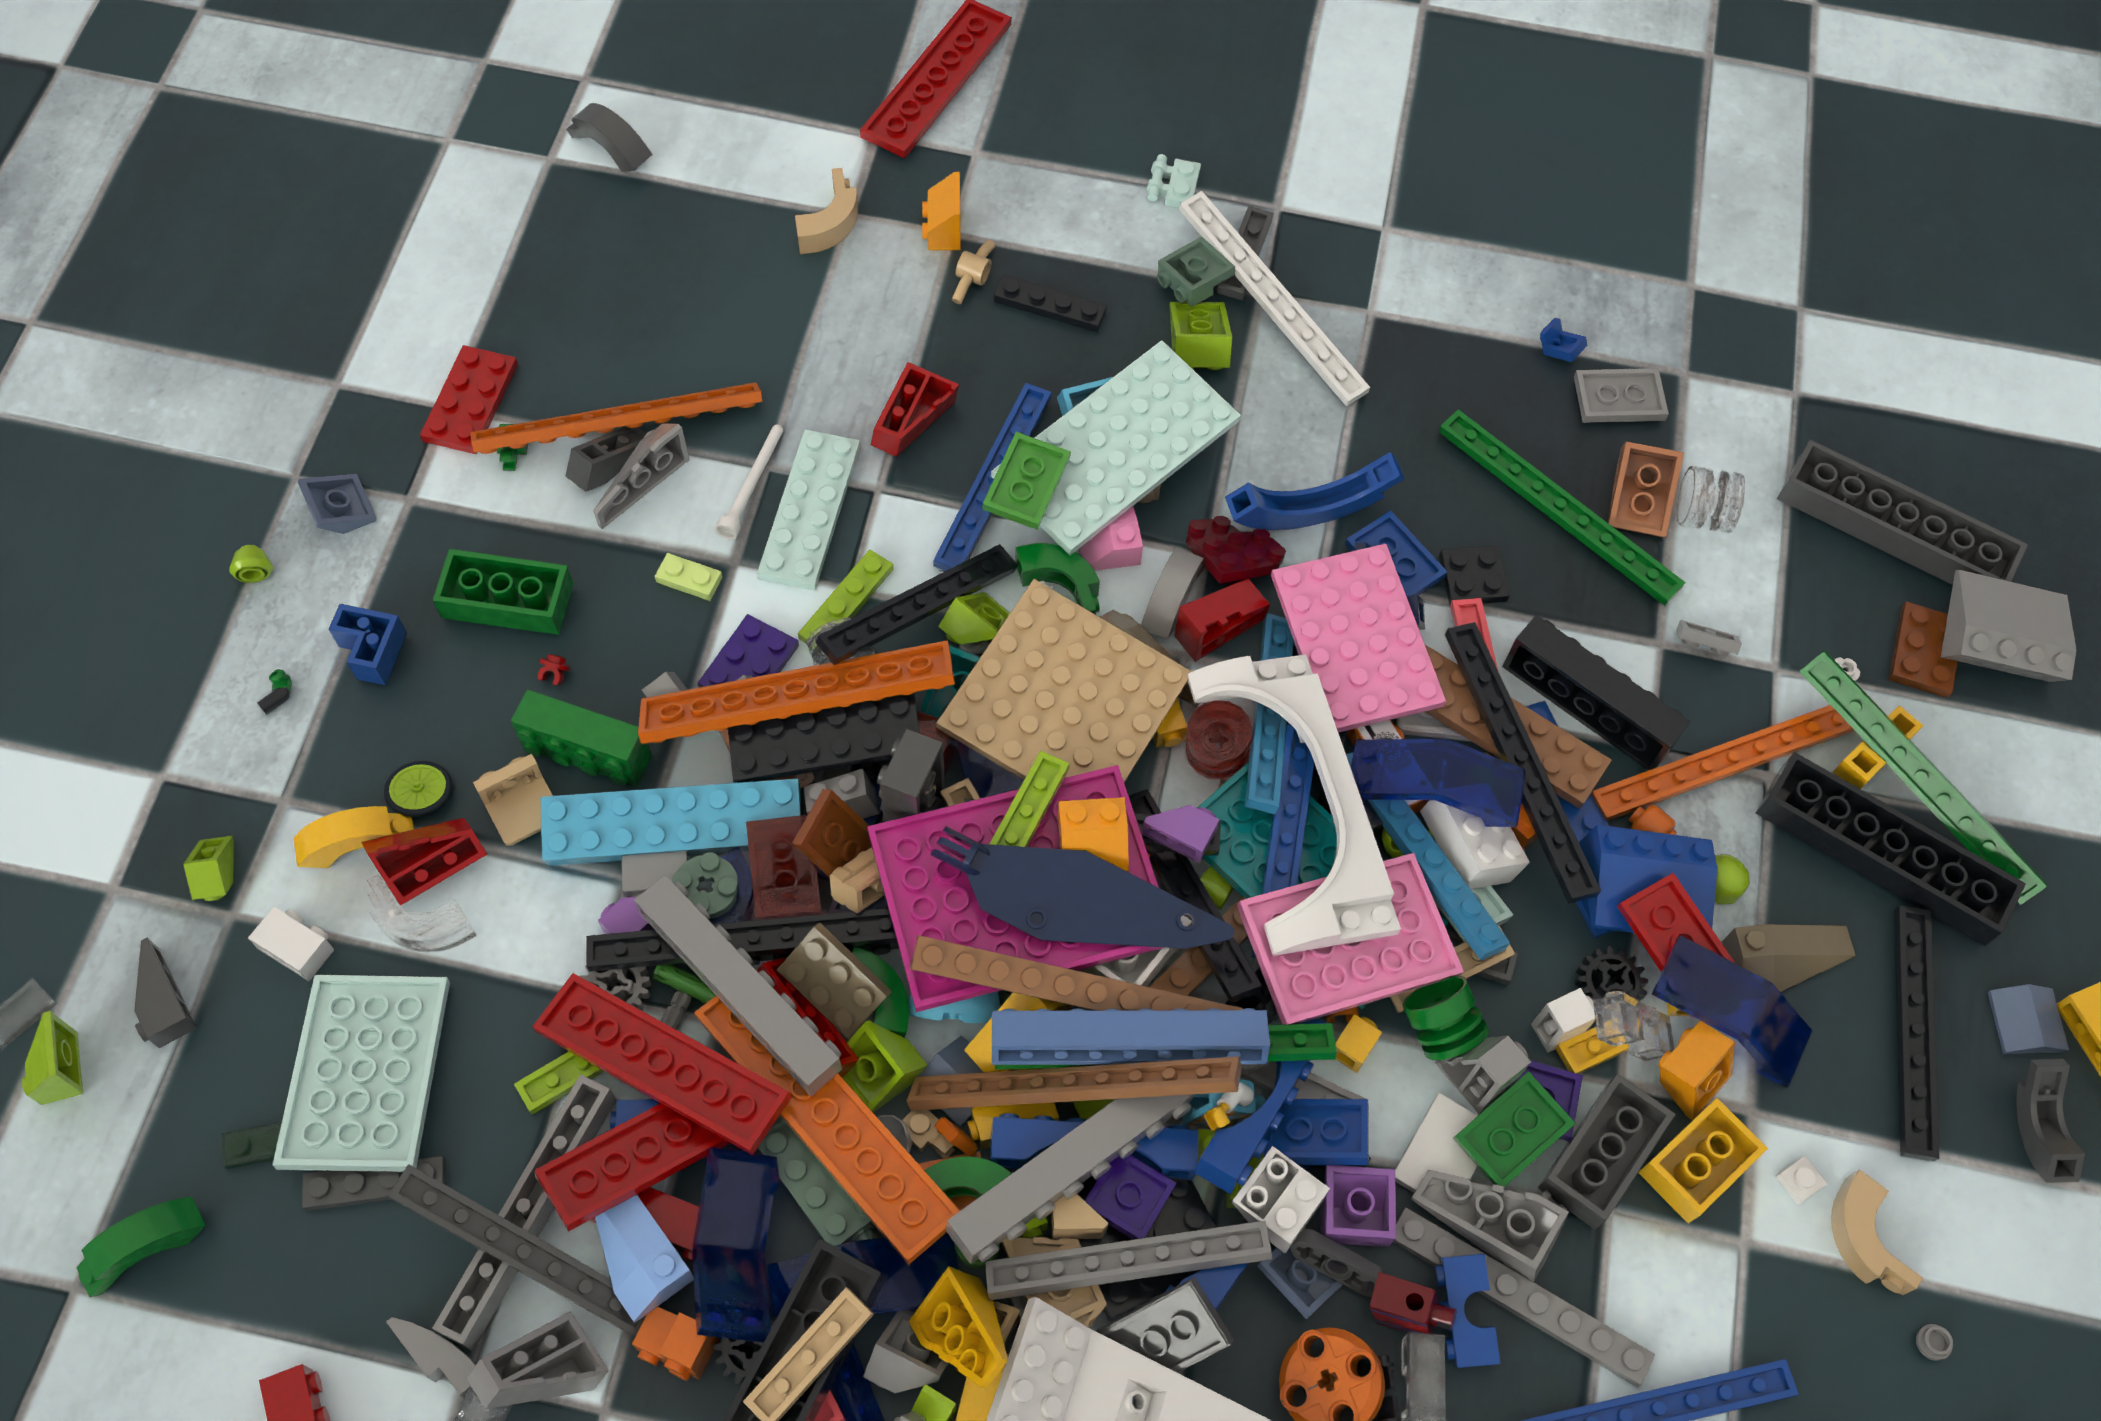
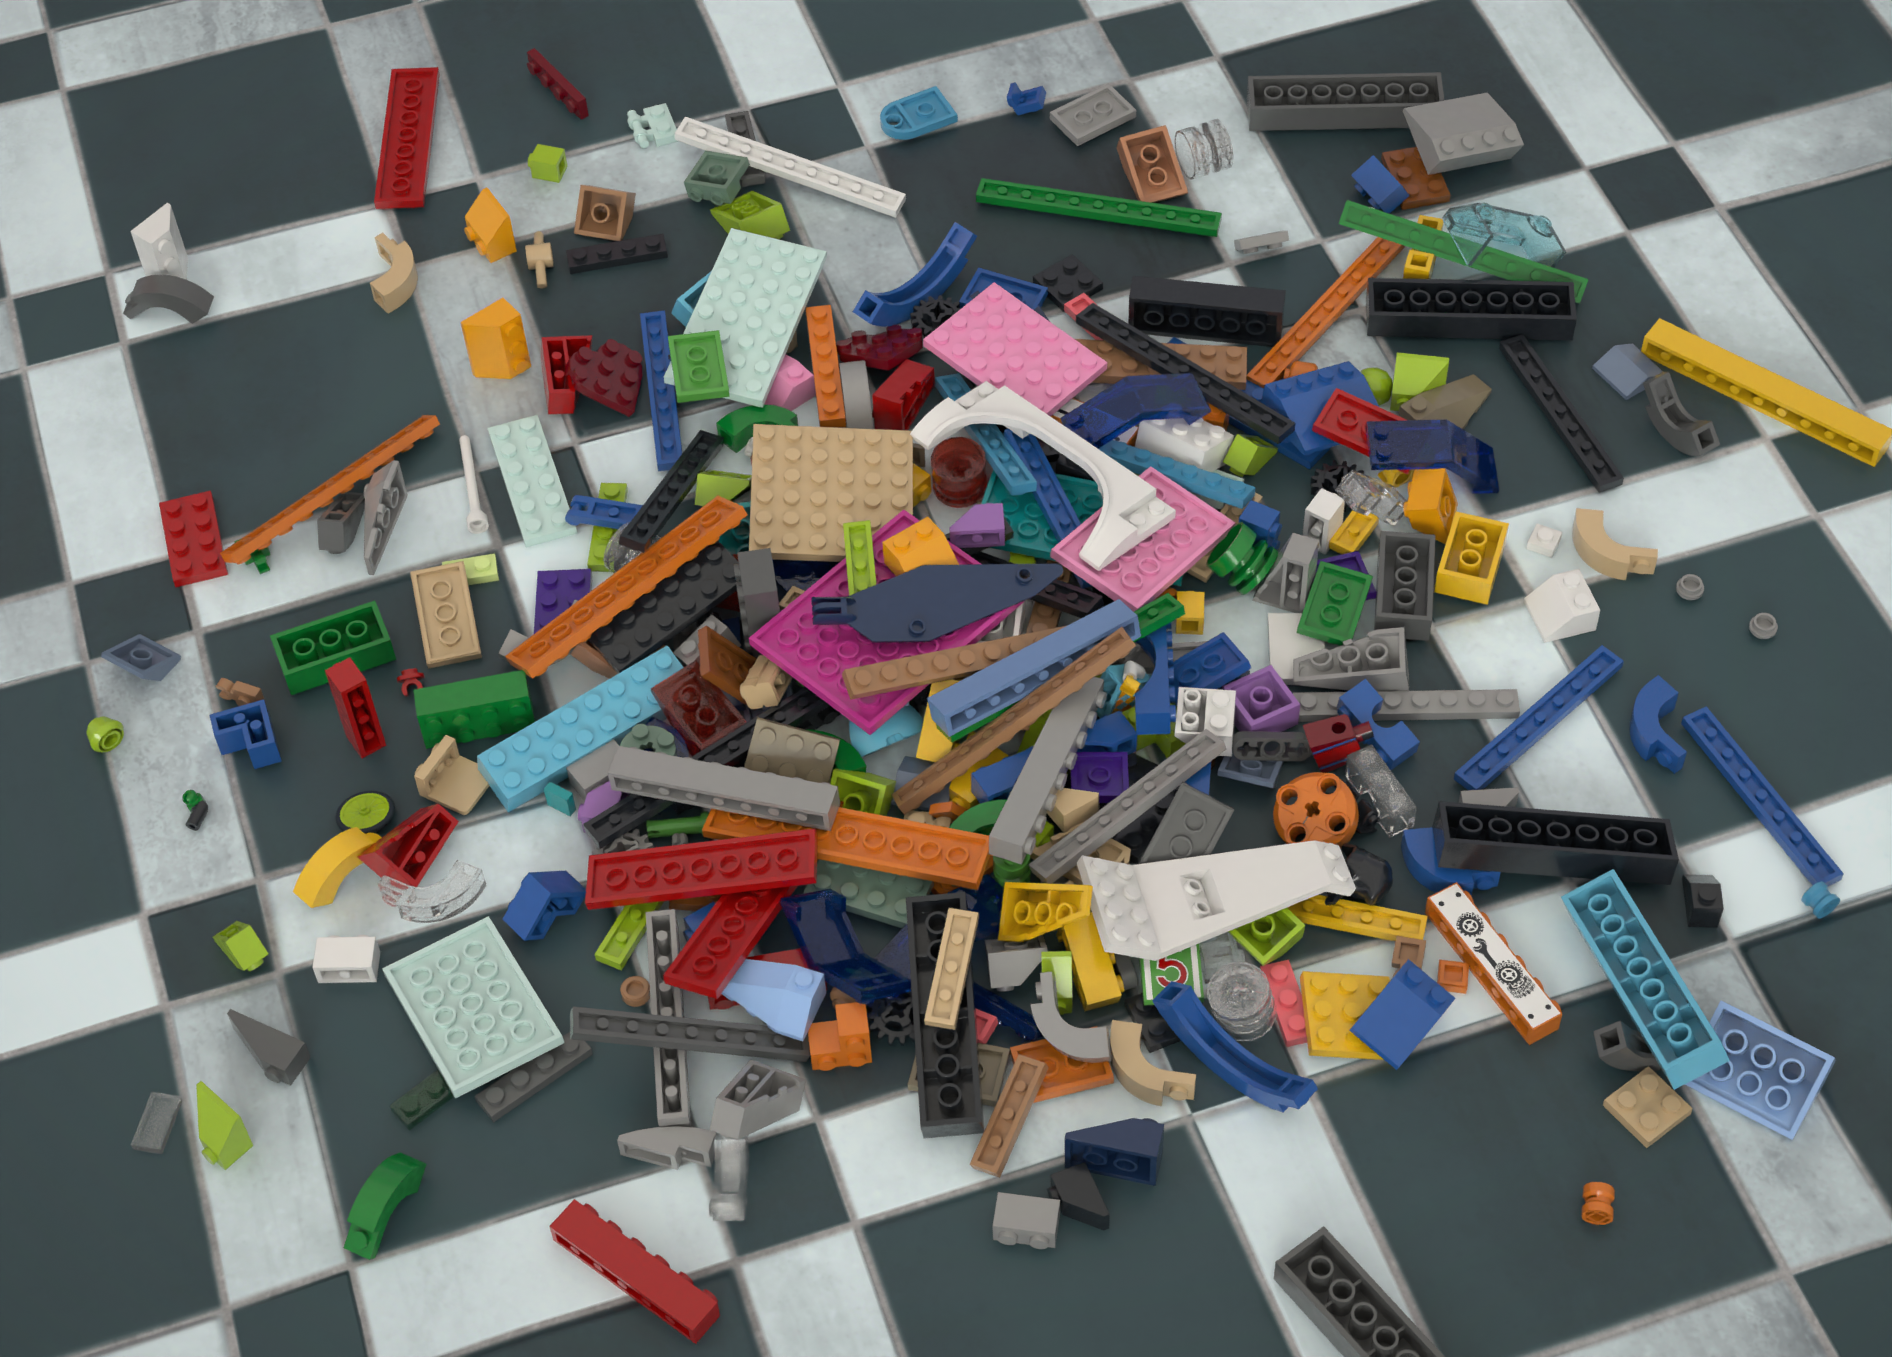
camera: 25 degrees left, 10 degrees down
none -> white slope [130,203,188,280]
none -> medium nougat plate [216,678,266,706]
none -> red brick [325,657,386,759]
none -> tan tile [410,561,482,669]
none -> light orange slope [461,298,531,379]
none -> blue brick [502,870,586,941]
none -> dark red plate [527,48,589,120]
none -> lime brick [528,144,568,183]
none -> teal tile [544,782,576,817]
none -> blue plate [565,495,643,530]
none -> dark red plate [566,339,642,417]
none -> medium nougat slope [574,185,636,241]
none -> medium nougat tile [620,976,650,1007]
none -> orange brick [805,305,846,427]
none -> dark azure plate [880,86,958,140]
none -> black gear [910,295,961,338]
none -> lime slope [1223,434,1278,477]
none -> blue brick [1238,500,1282,550]
none -> blue brick [1351,155,1410,214]
none -> lime slope [1390,352,1449,411]
none -> clear light blue windscreen [1443,203,1567,268]
none -> white slope [1524,569,1600,643]

